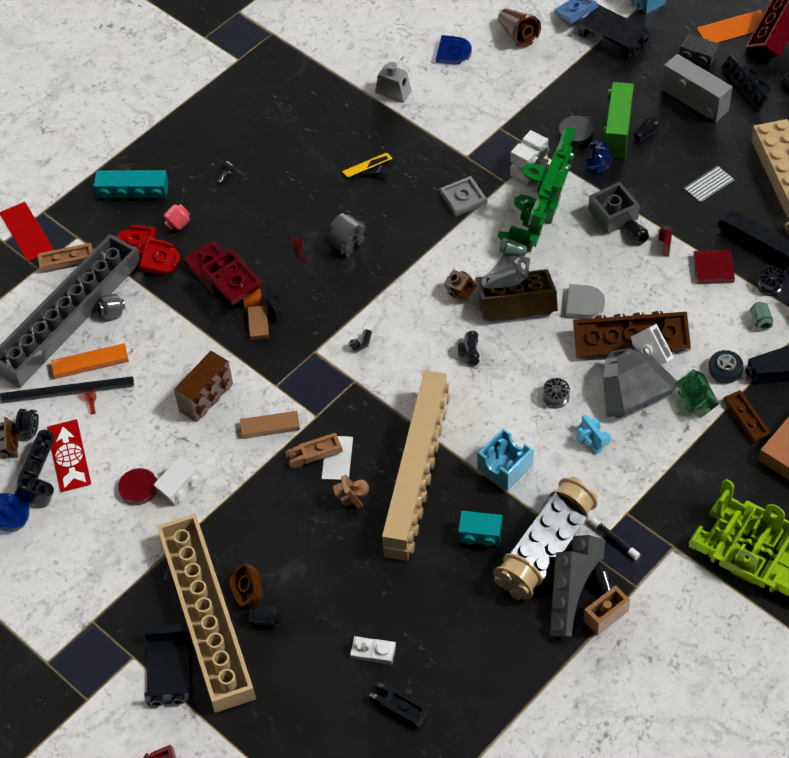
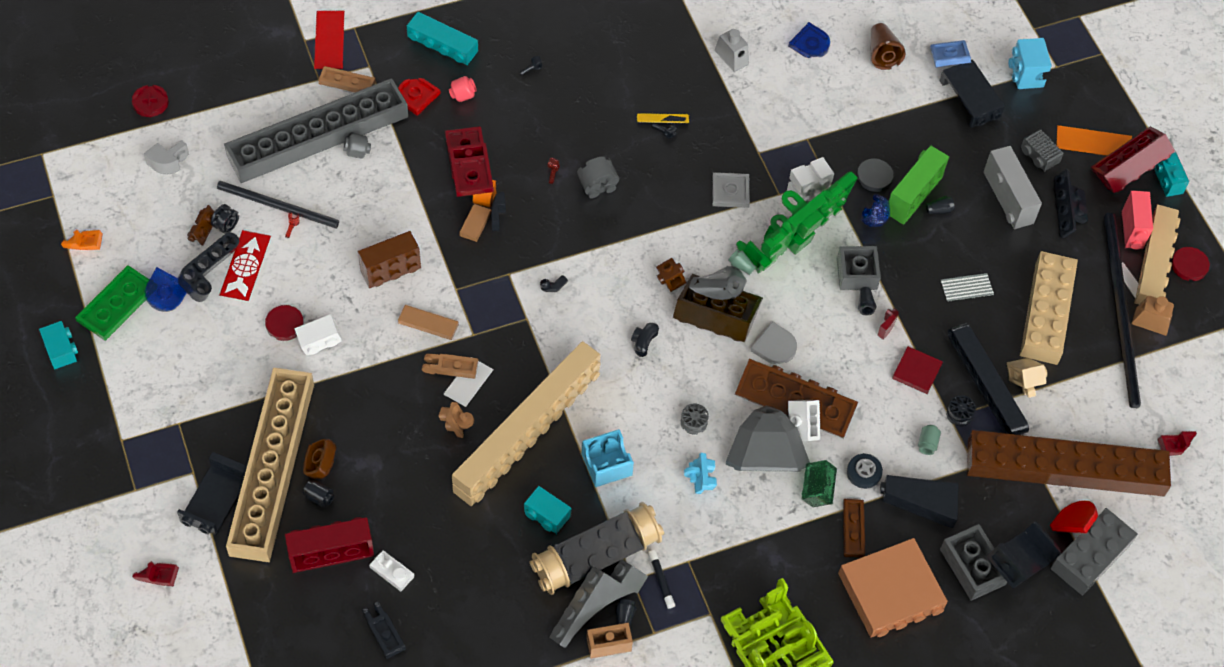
camera: 20 degrees right, 5 degrees up
orange tile [51,343,129,379] -> none
red tile [139,237,180,275] -> none
none -> dark red brick [285,517,374,573]

